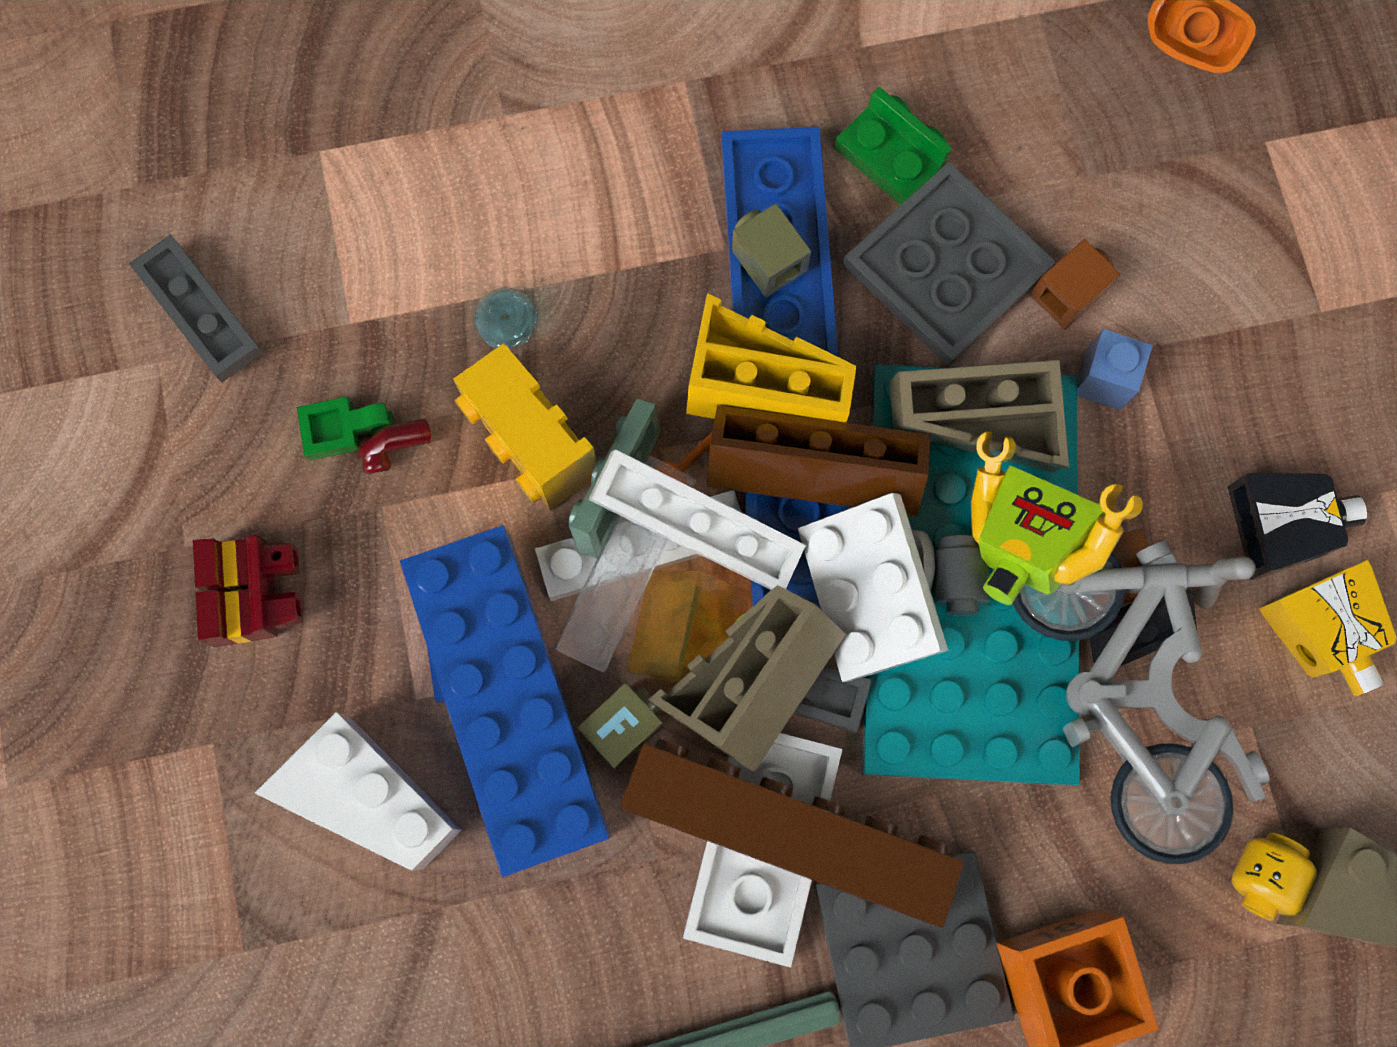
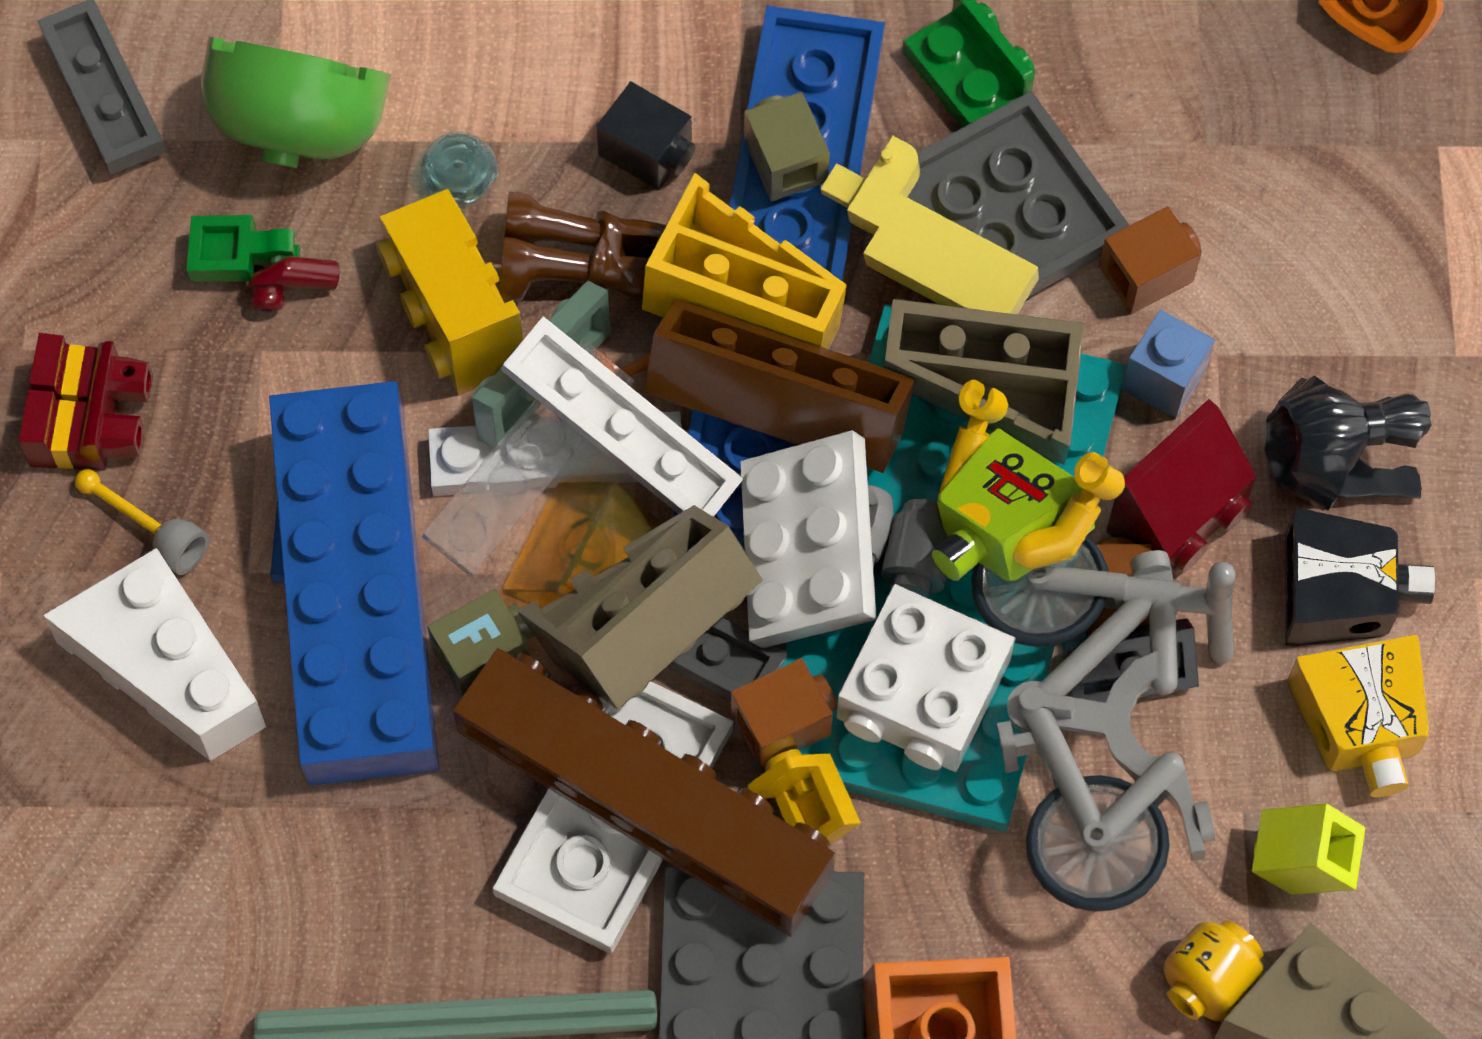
camera: 15 degrees right, 10 degrees down
none -> light grey hinge [75,469,210,575]
none -> bright green cylinder [201,36,391,168]
none -> reddish brown piece [499,191,667,303]
none -> black brick [596,81,695,190]
none -> dark orange brick [731,658,837,769]
none -> yellow bracket [747,749,861,845]
none -> light yellow piece [821,136,1039,314]
none -> white brick [836,584,1015,772]
none -> dark red slope [1106,399,1257,572]
none -> neon yellow brick [1252,803,1366,895]
none -> black piece [1264,375,1432,511]

